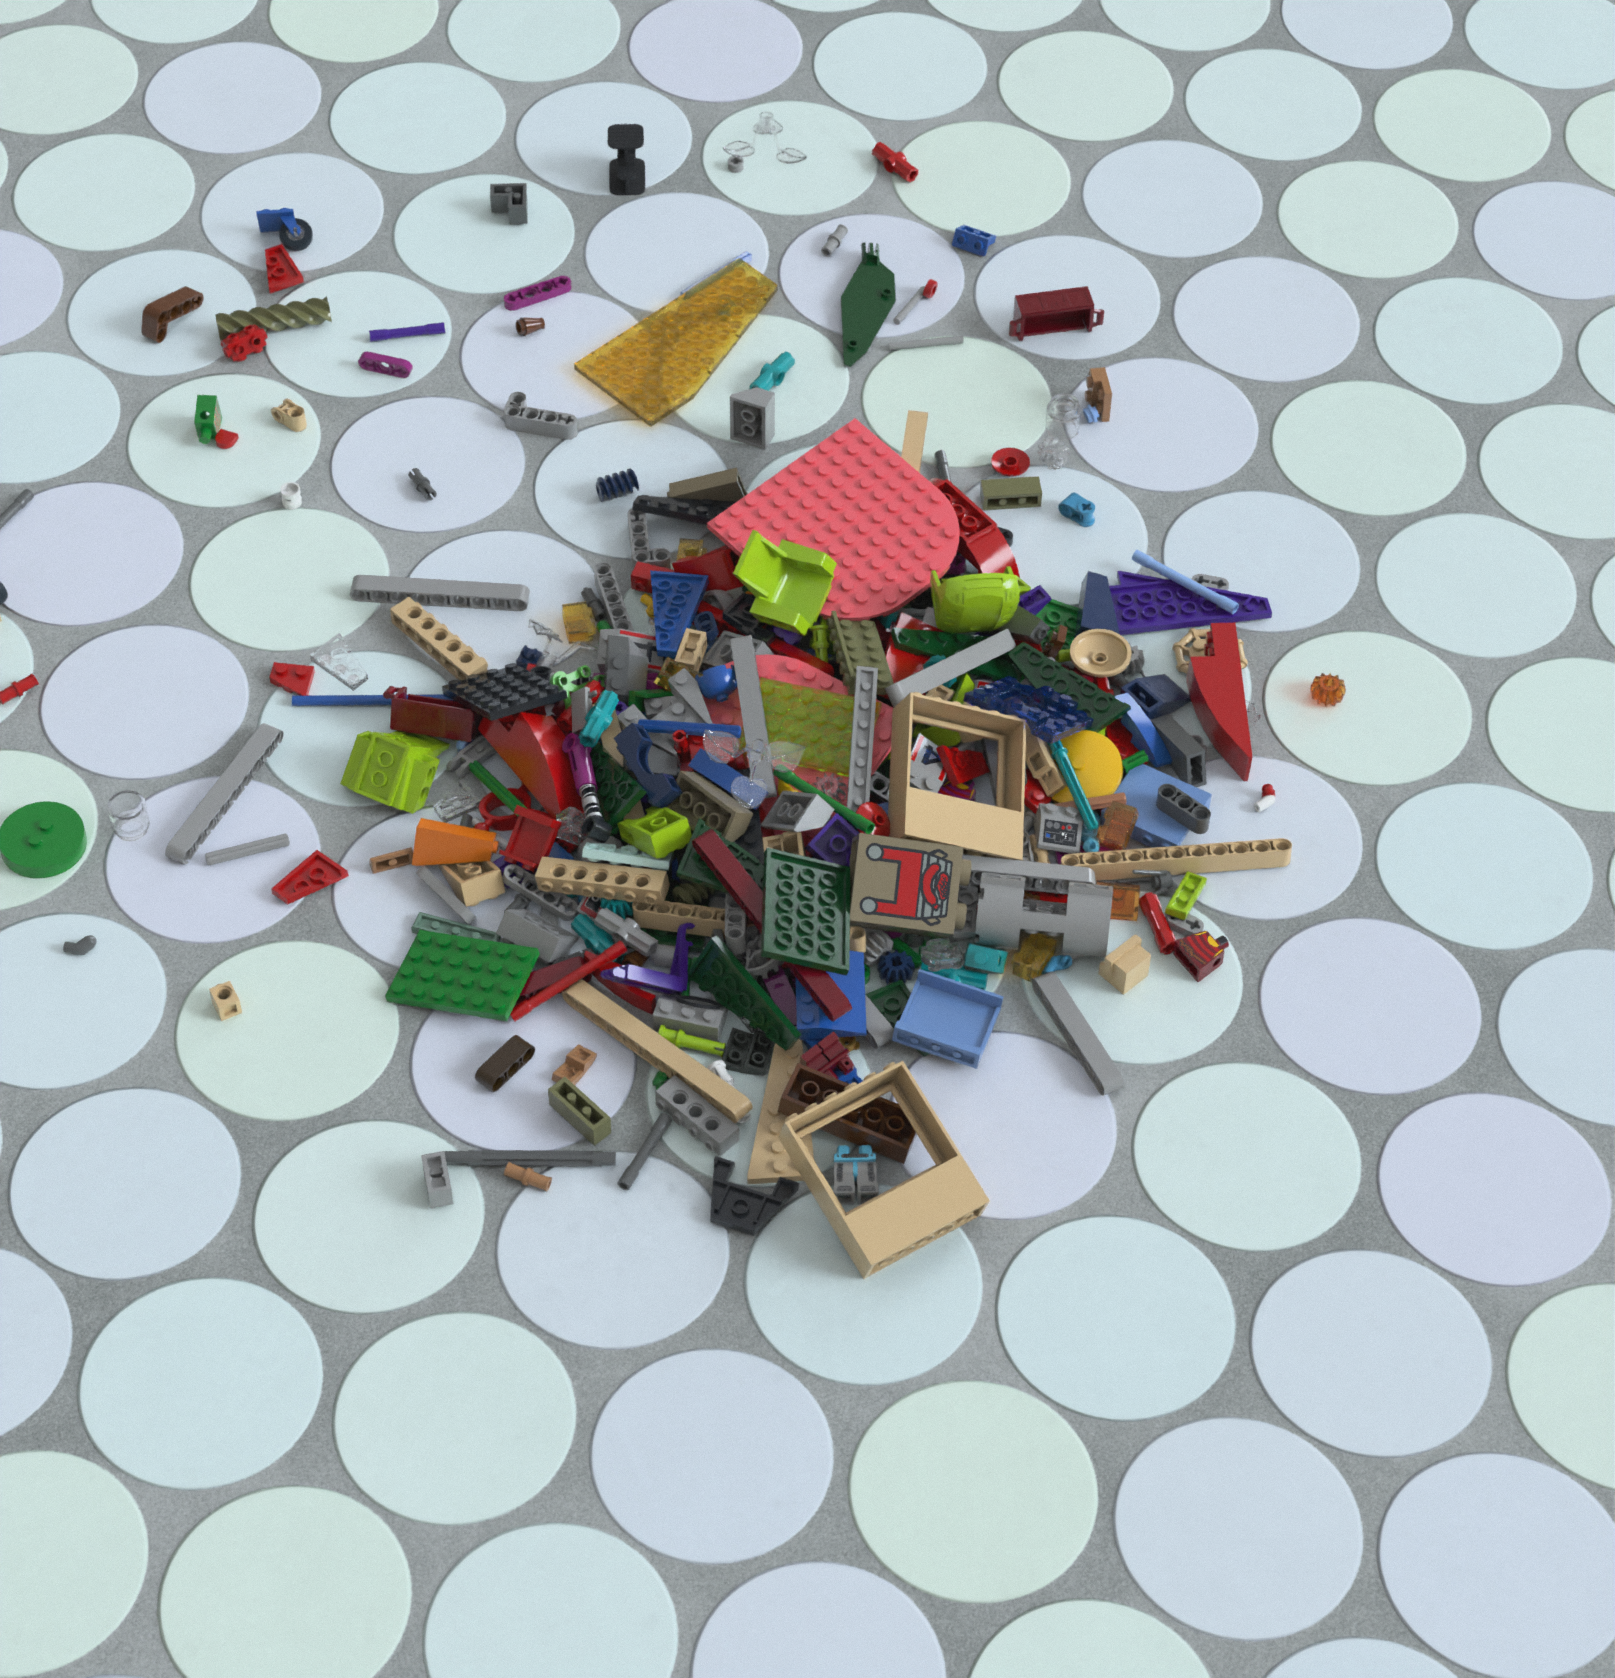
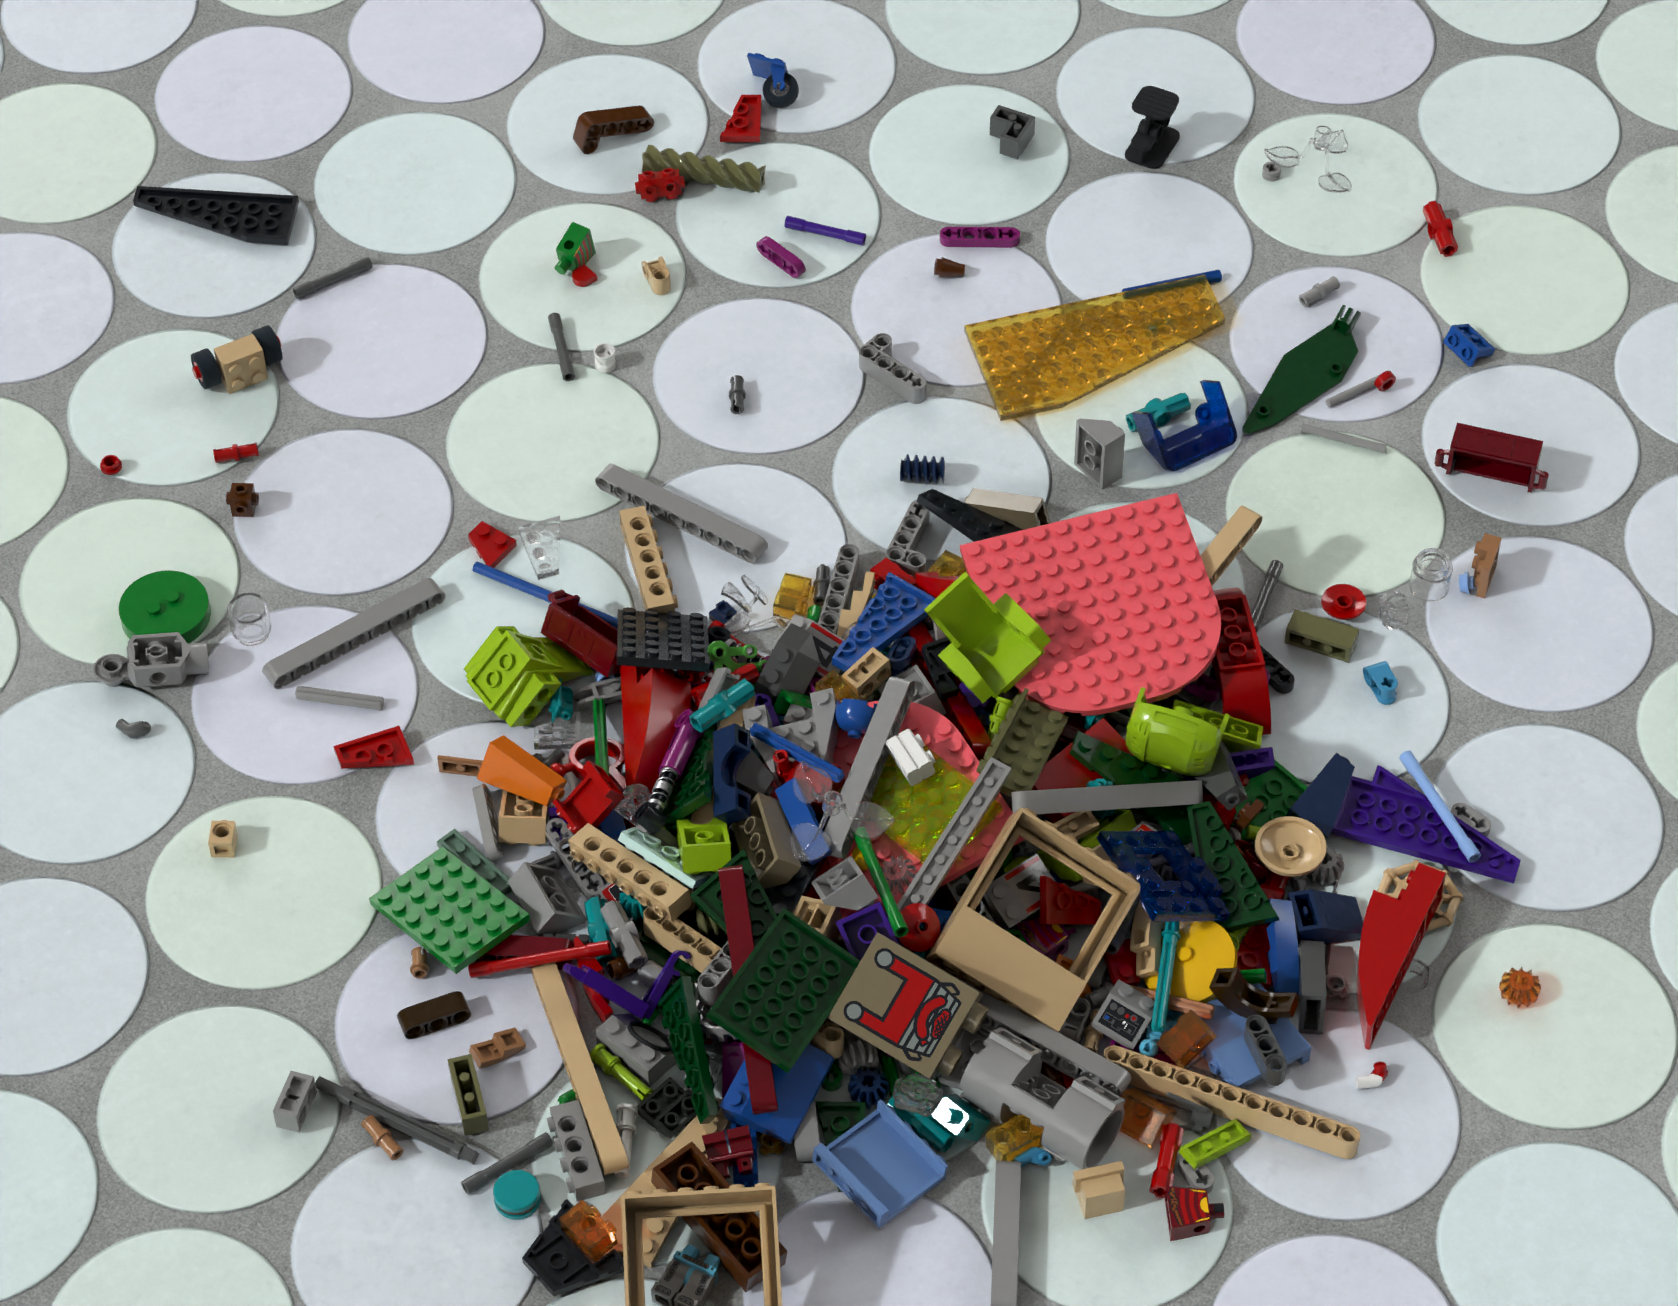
camera: 30 degrees right, 0 degrees up
none -> light grey brick [93,632,209,687]
none -> reddish brown brick [226,483,259,517]
none -> medium nougat pin [410,947,429,979]
none -> teal head [493,1170,541,1220]
none -> dark grey piece [548,313,575,381]
none -> teal hinge [549,678,573,723]
none -> clear orange brick [559,1200,618,1262]
none -> tan slope [837,572,875,640]
none -> white brick [886,729,936,786]
none -> clear blue windscreen [1132,380,1237,471]
none -> dark brown arch [1209,968,1300,1024]

